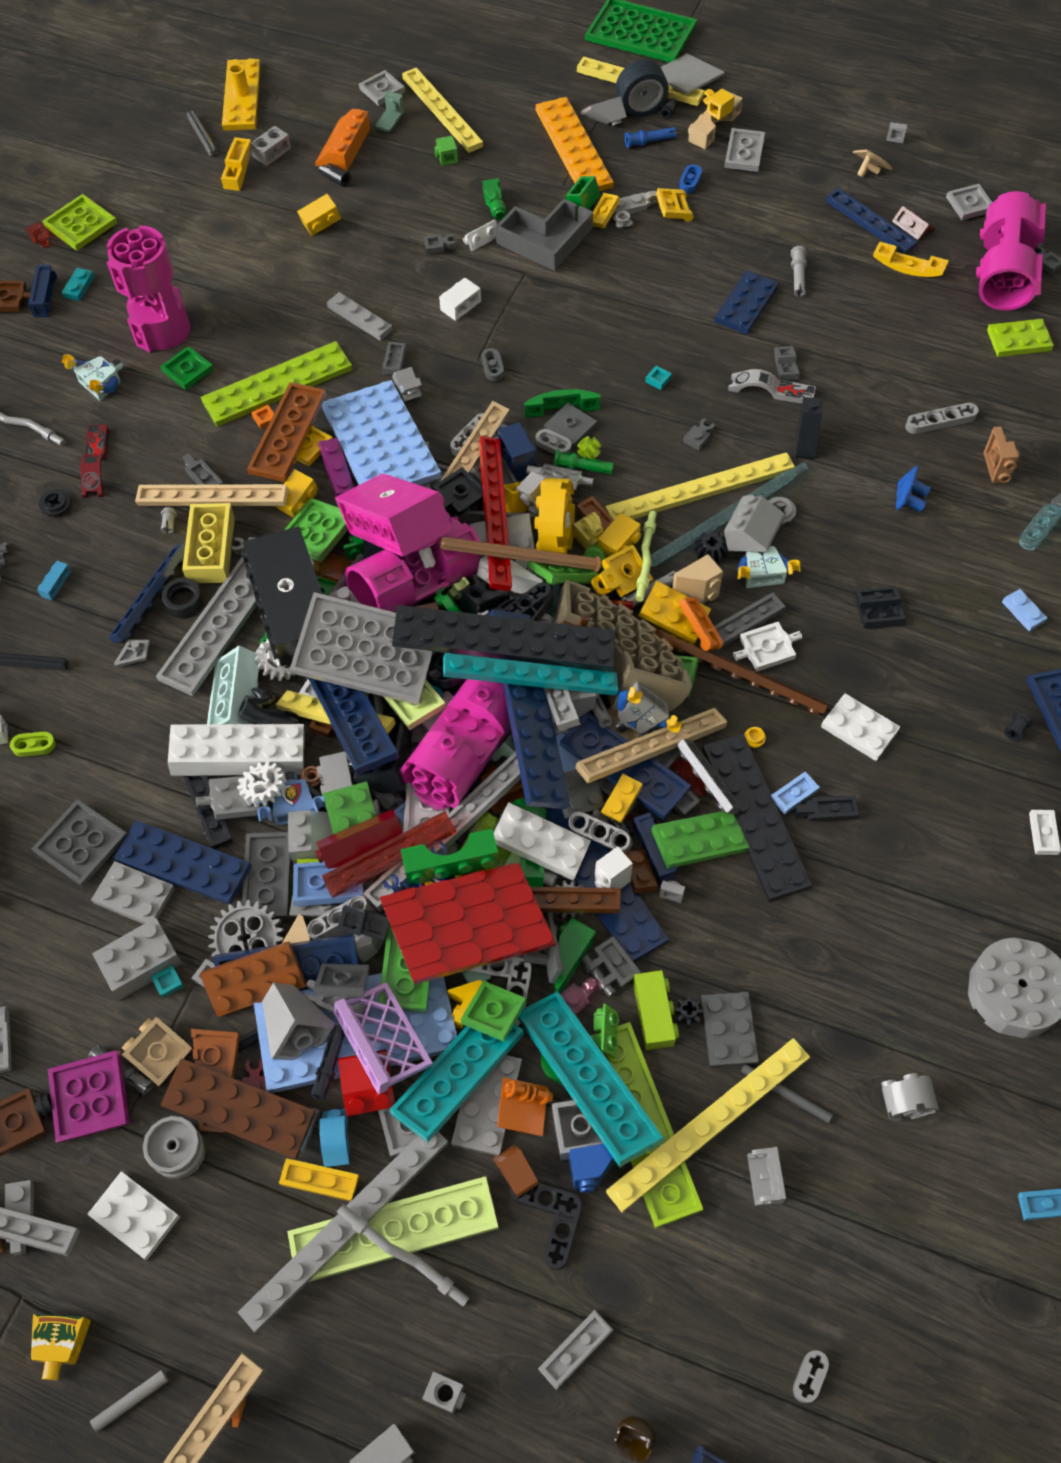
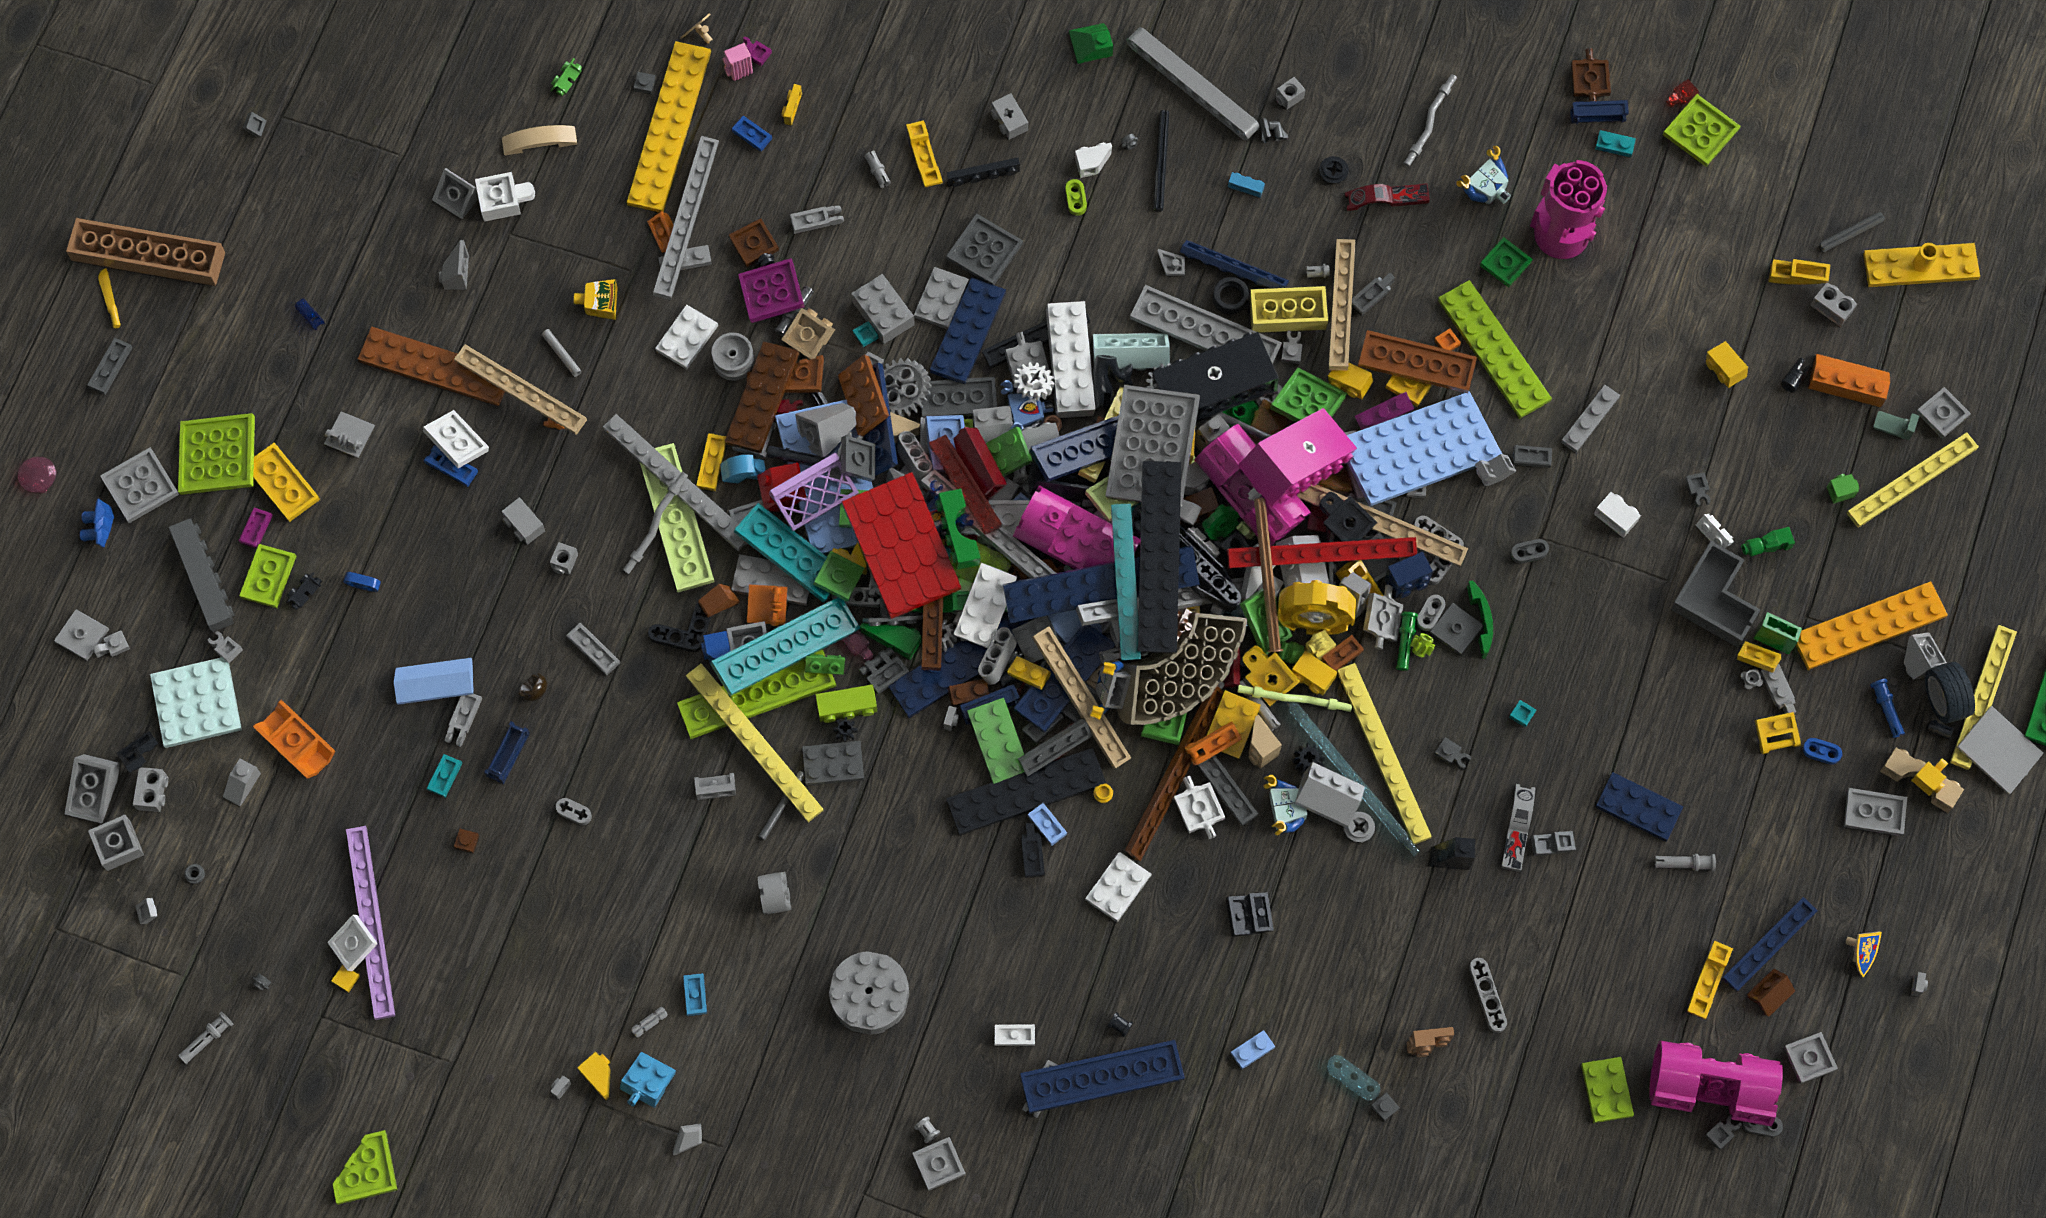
camera: 85 degrees right, 10 degrees up
black slope [337,905,390,941] -> none
white brick [594,847,633,888] -> none
blue connector [896,466,931,513] -> none

